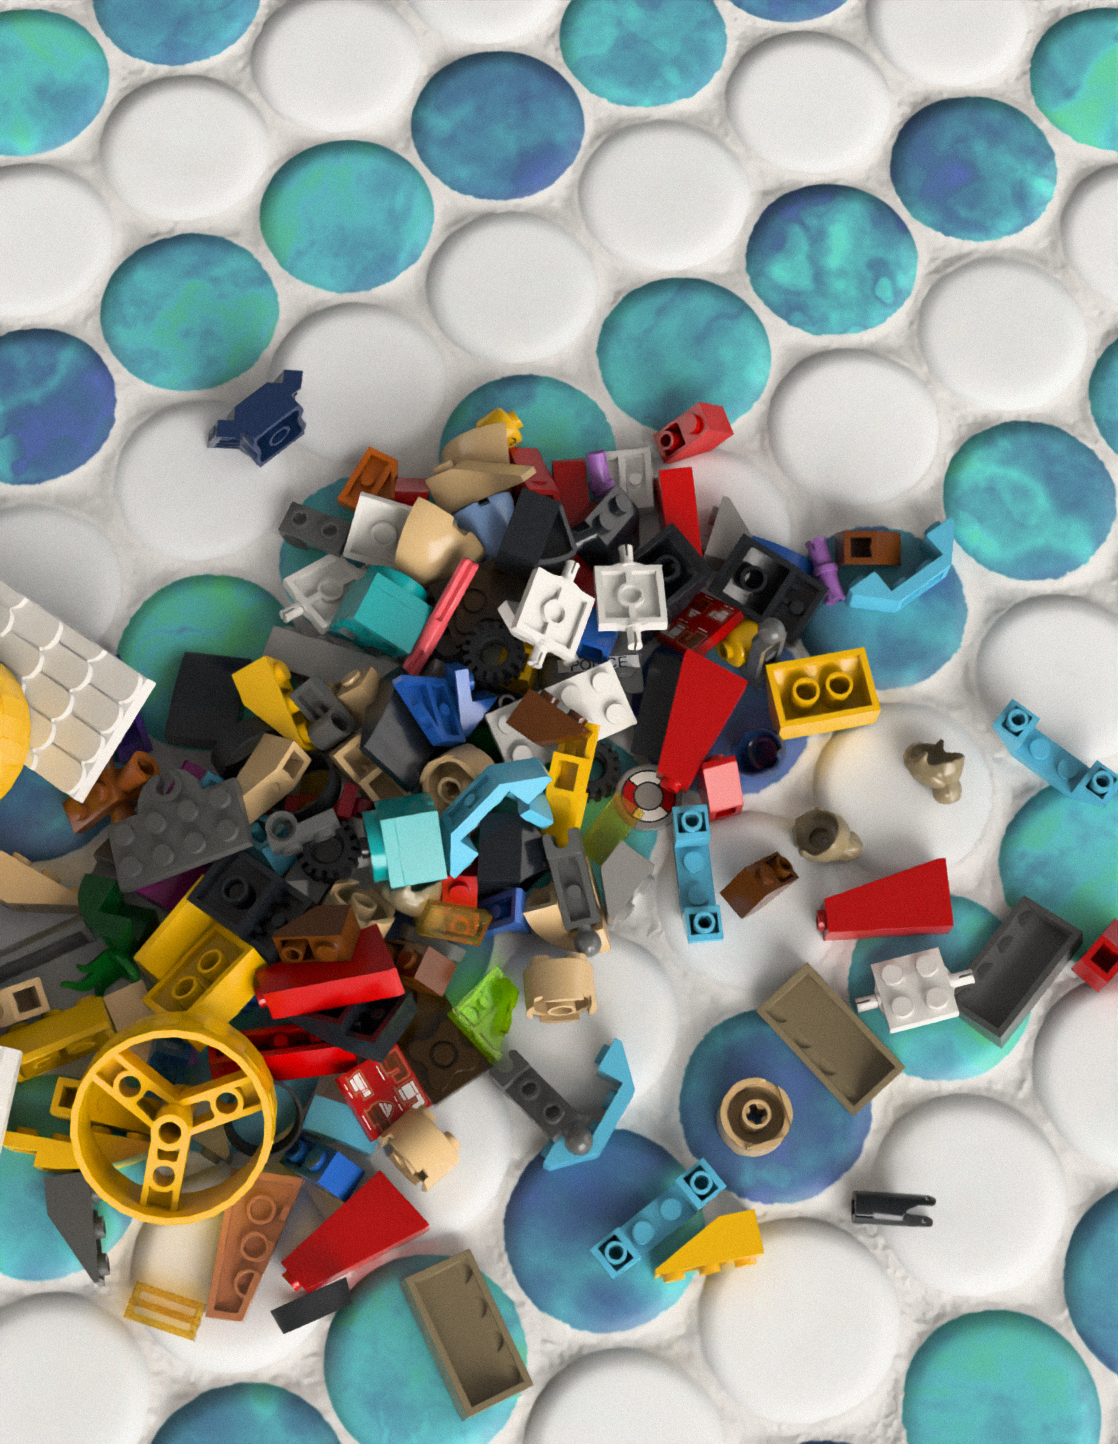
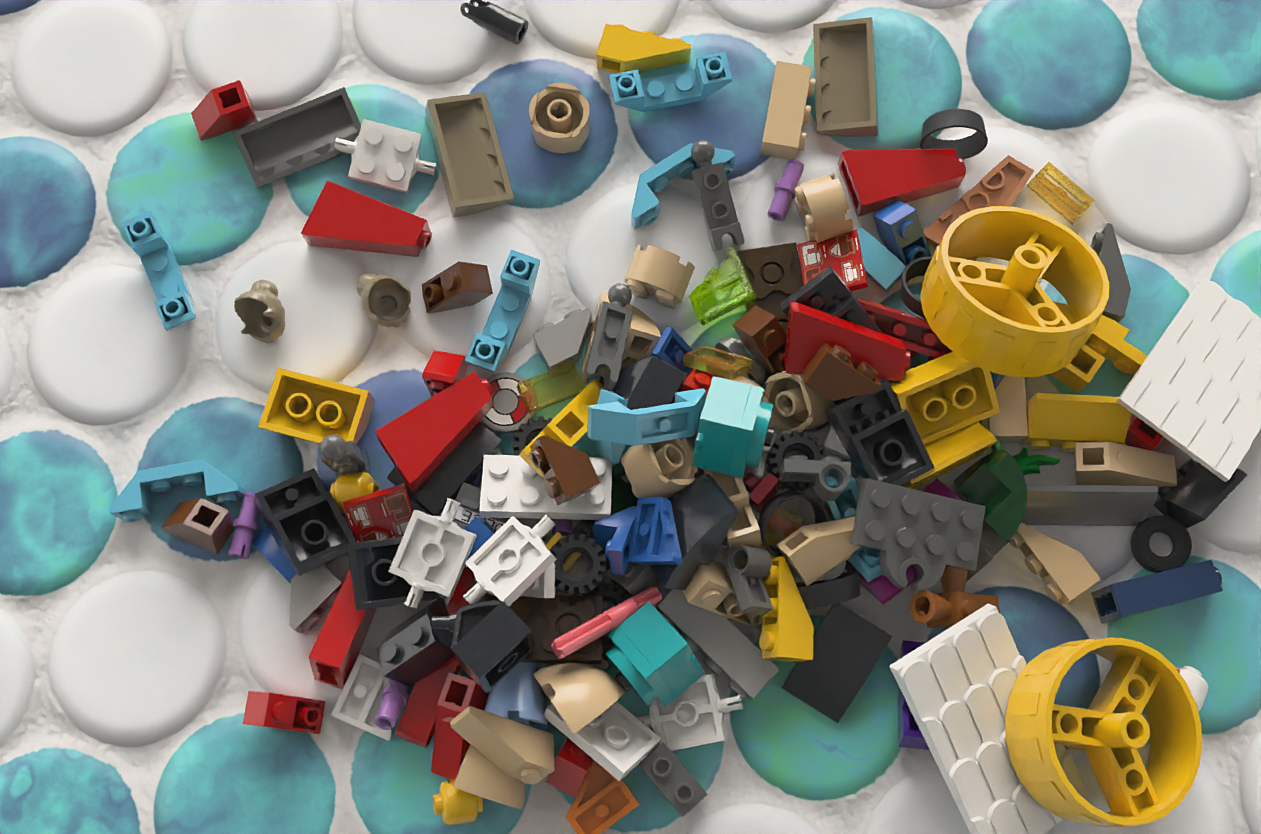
camera: 150 degrees left, 5 degrees up
dark blue hair [731,726,786,778] -> none
none -> tan brick [760,61,816,160]
none -> medium lavender pin [767,159,804,222]

